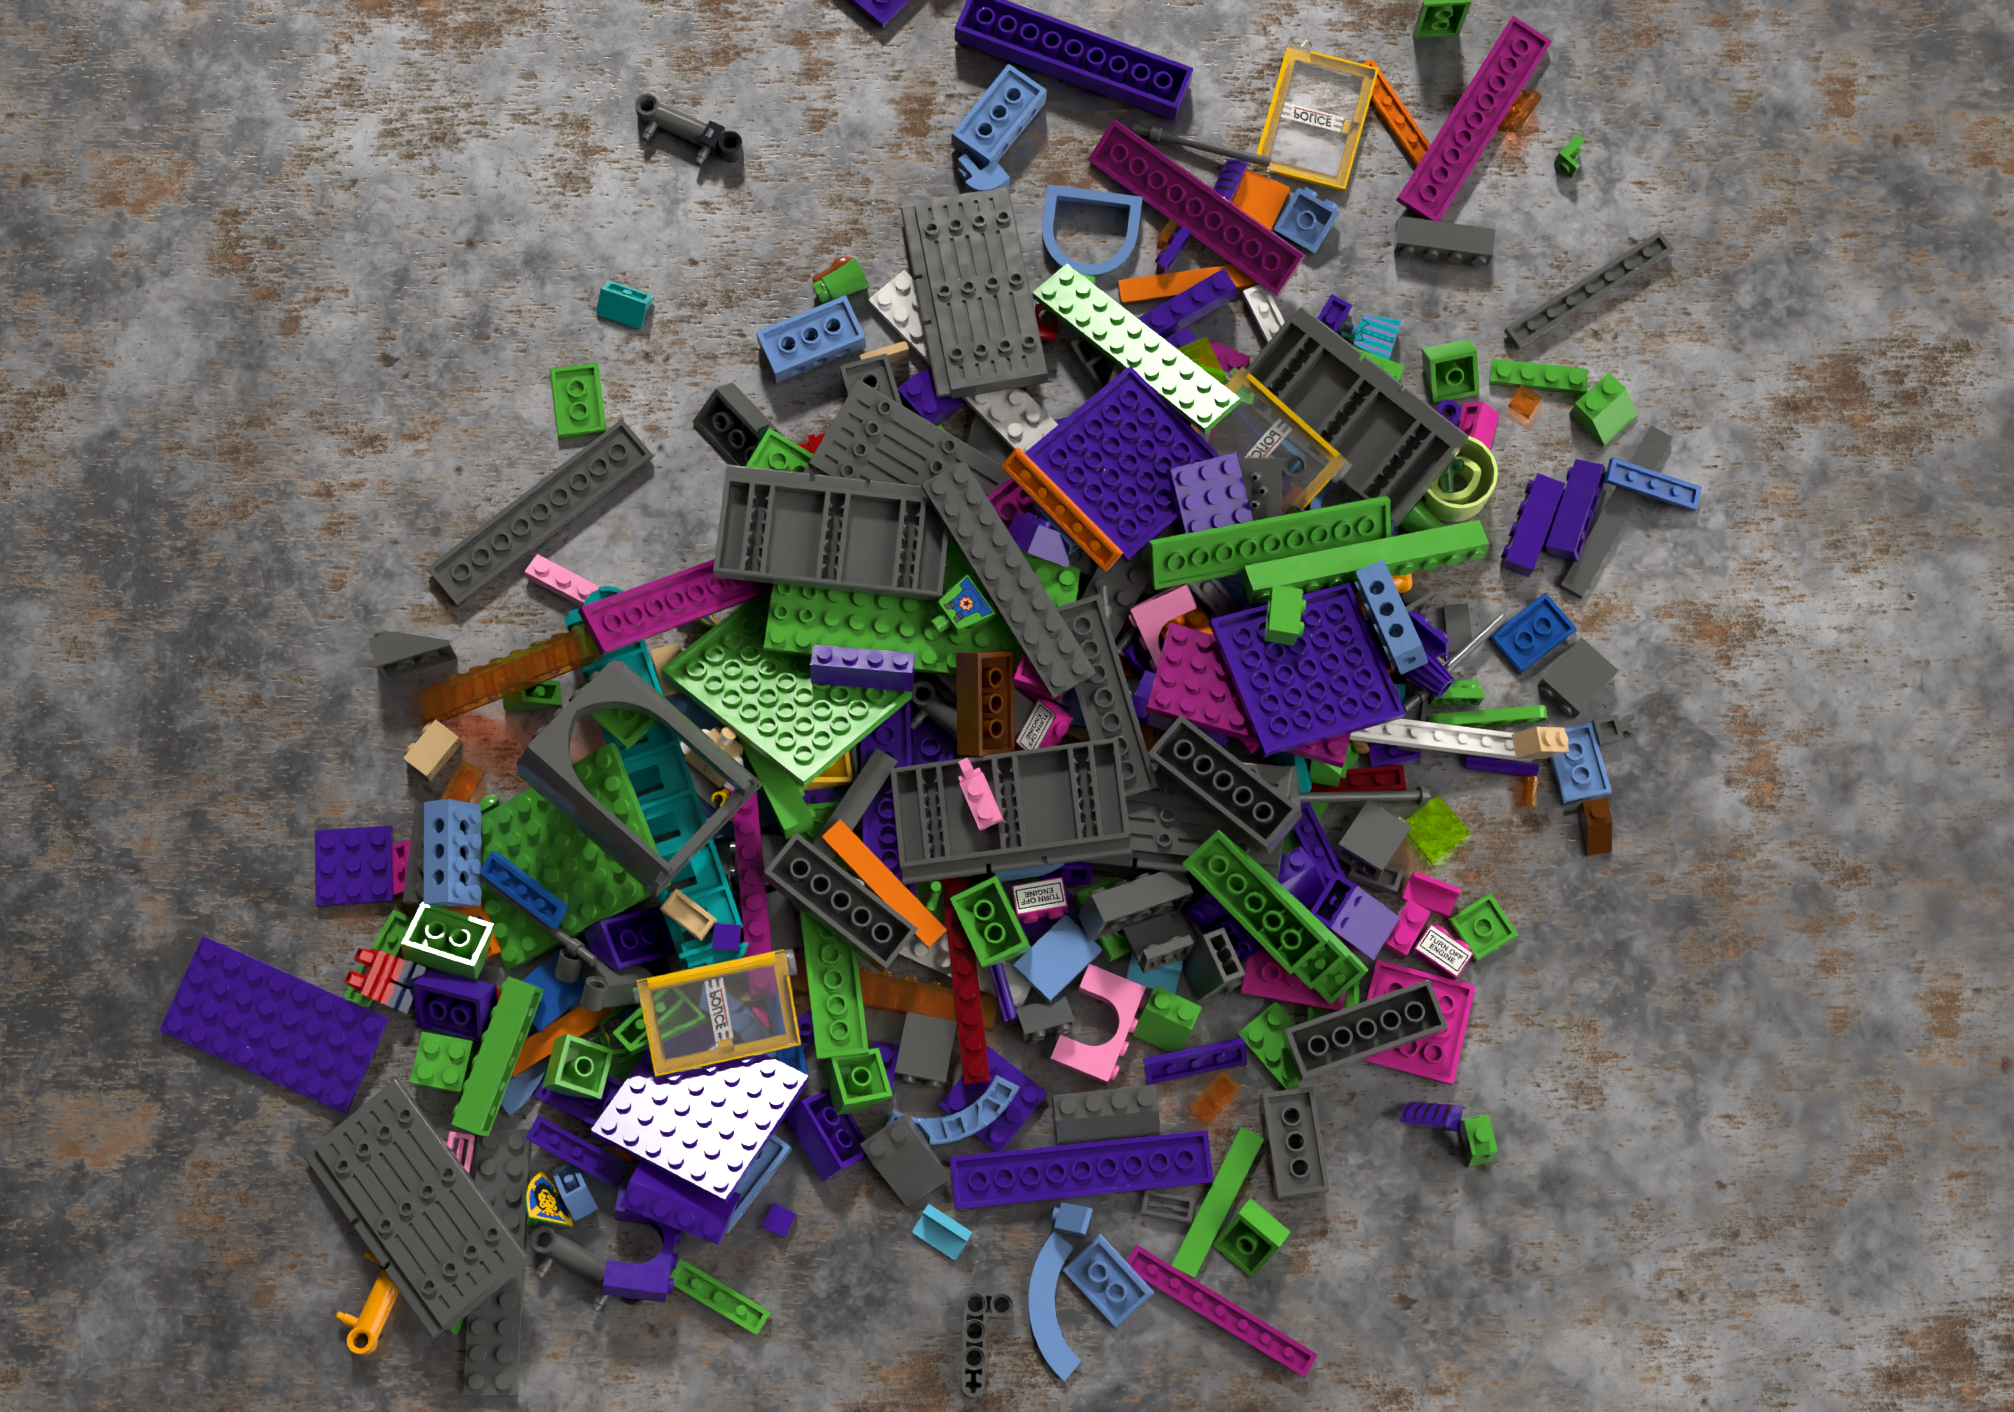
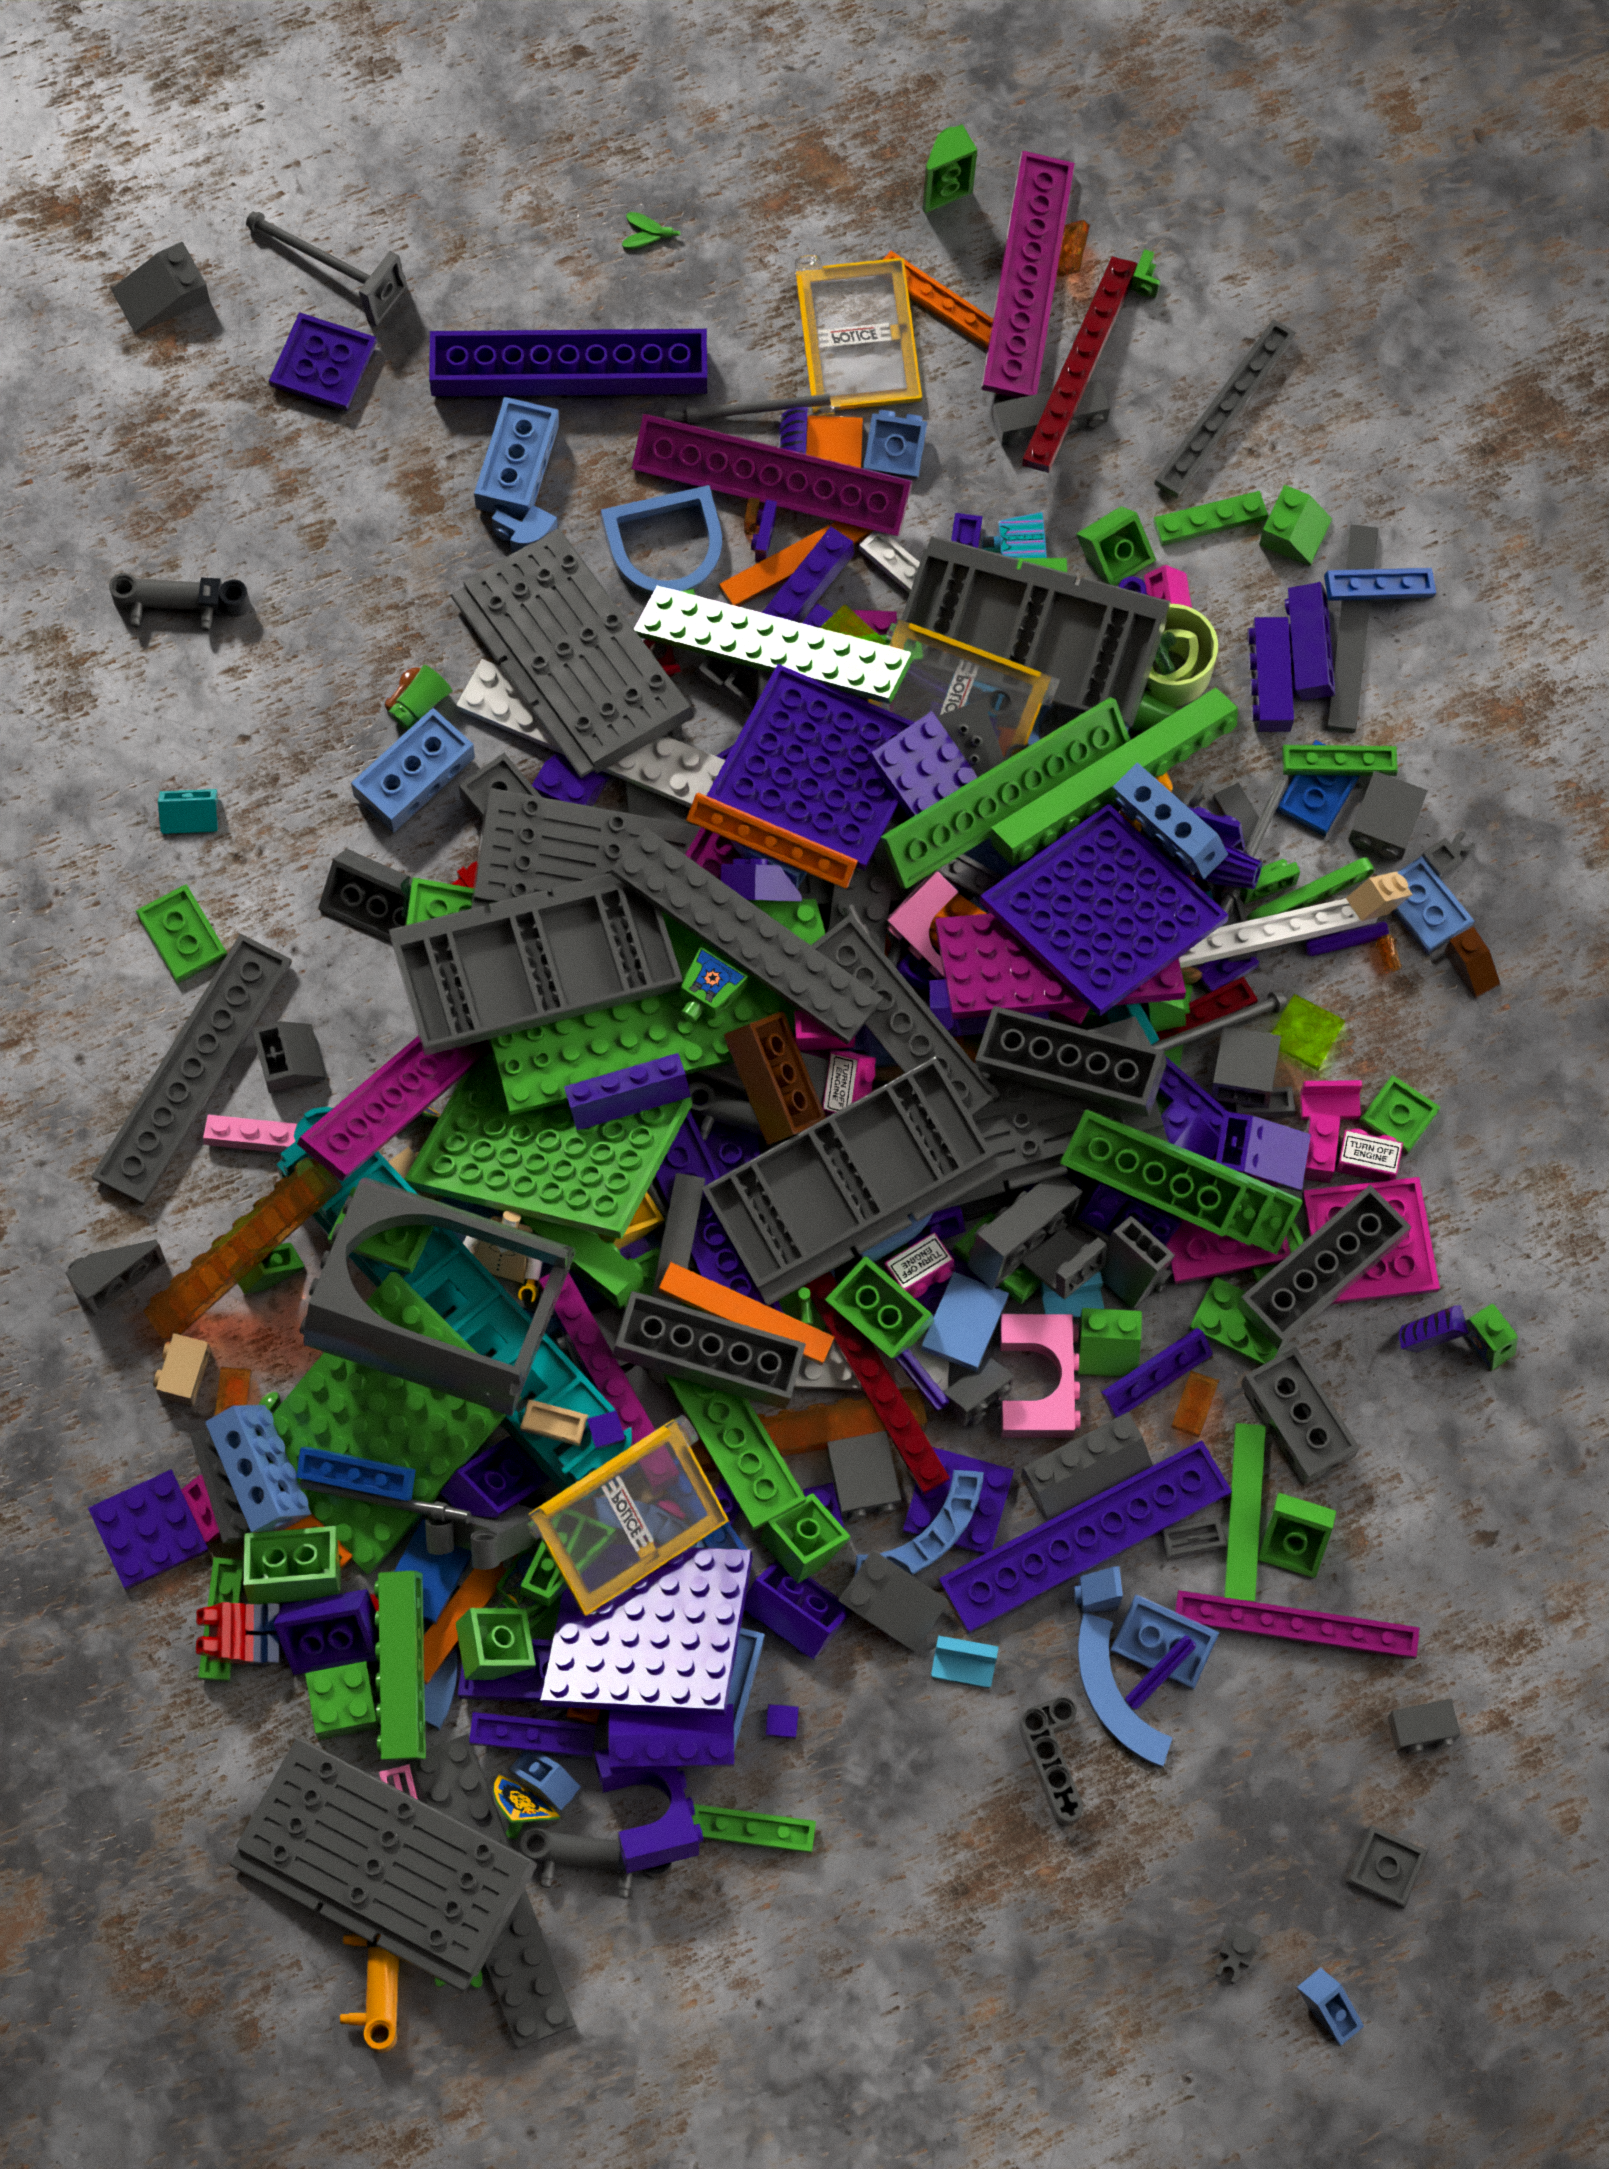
camera: 20 degrees left, 5 degrees down
dark purple plate [159,936,391,1114] -> none
tan tile [860,341,909,363] -> none
bright pink hinge [958,758,1003,831] -> none
bright green brick [1264,585,1306,646] -> none
clear orange tile [1508,385,1542,419] -> none
none -> dark grey slope [252,1021,326,1094]
none -> dark red plate [1022,256,1138,473]
none -> dark purple axle [1125,1635,1197,1710]
none -> bright green tile [1282,745,1398,776]

